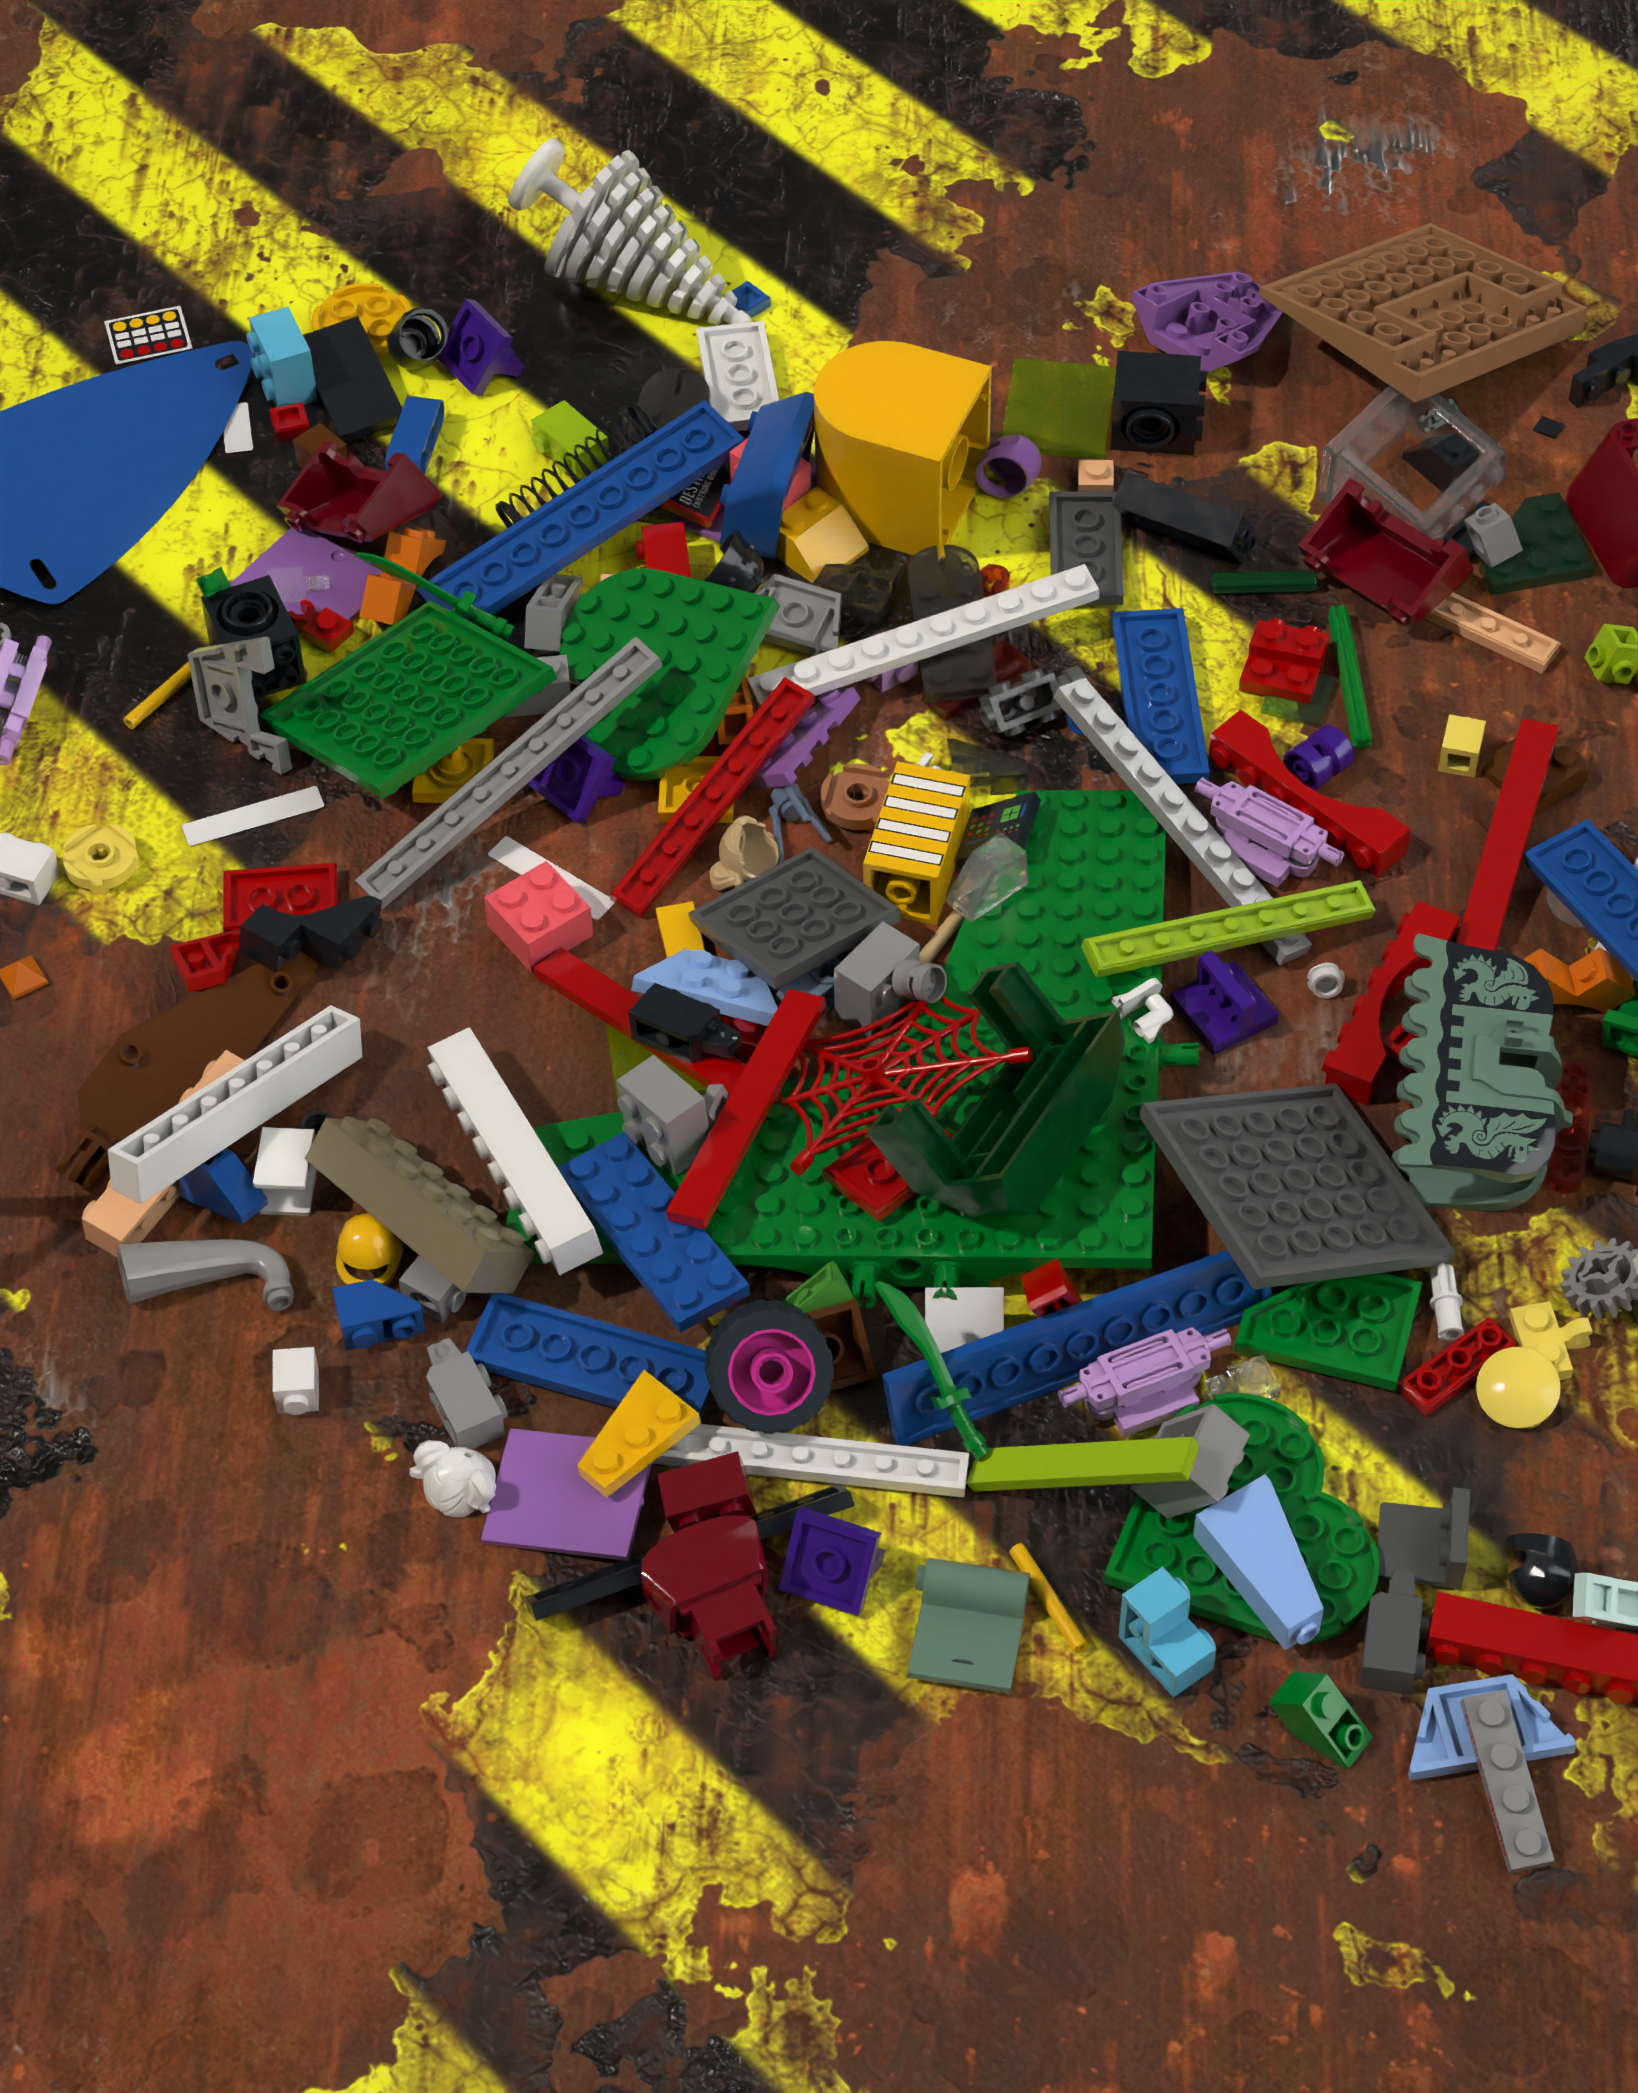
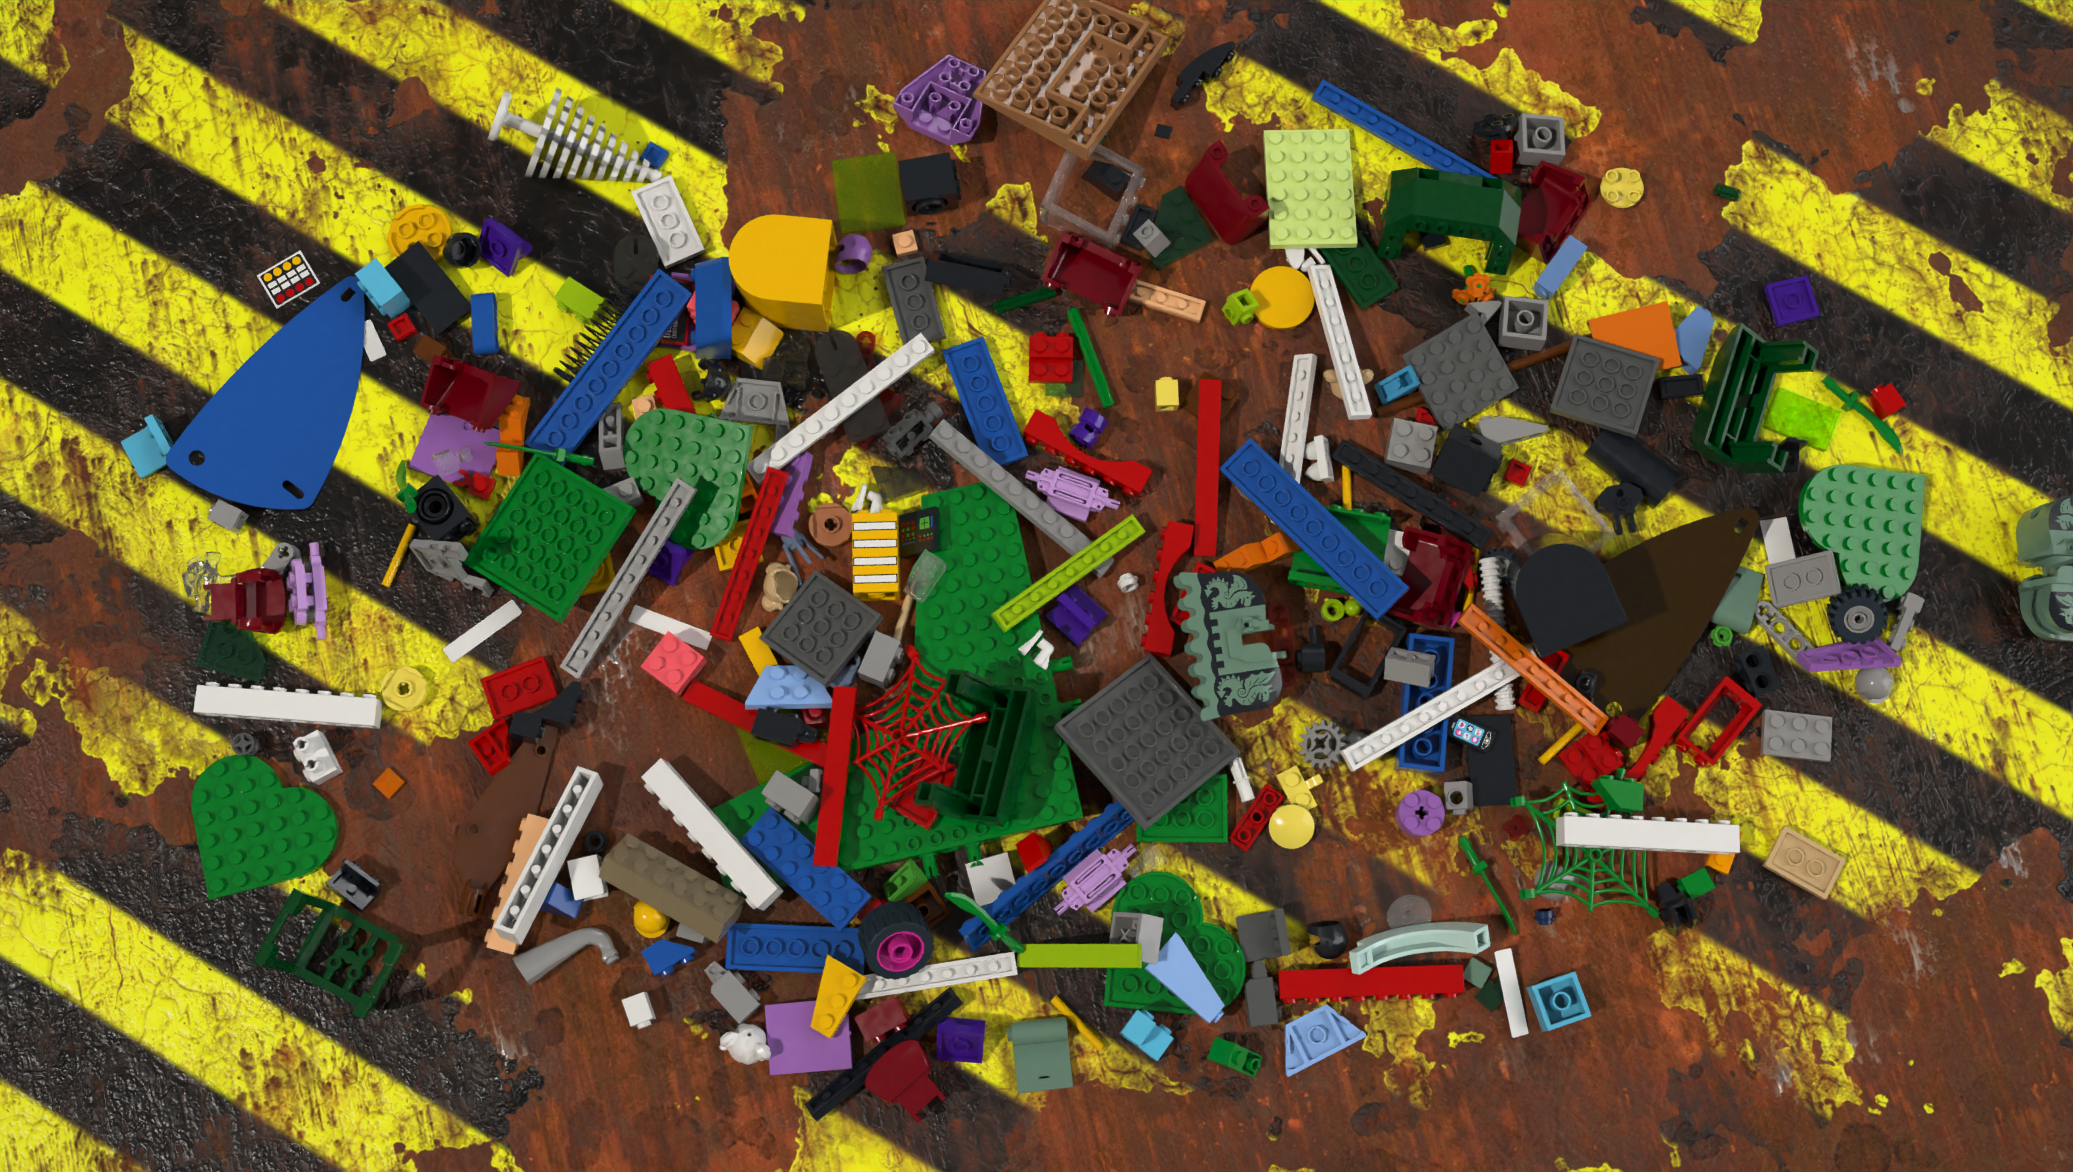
camera: 20 degrees left, 25 degrees up
light grey wheel [892,959,947,1003] -> none
light grey plate [1460,1689,1555,1874] -> none

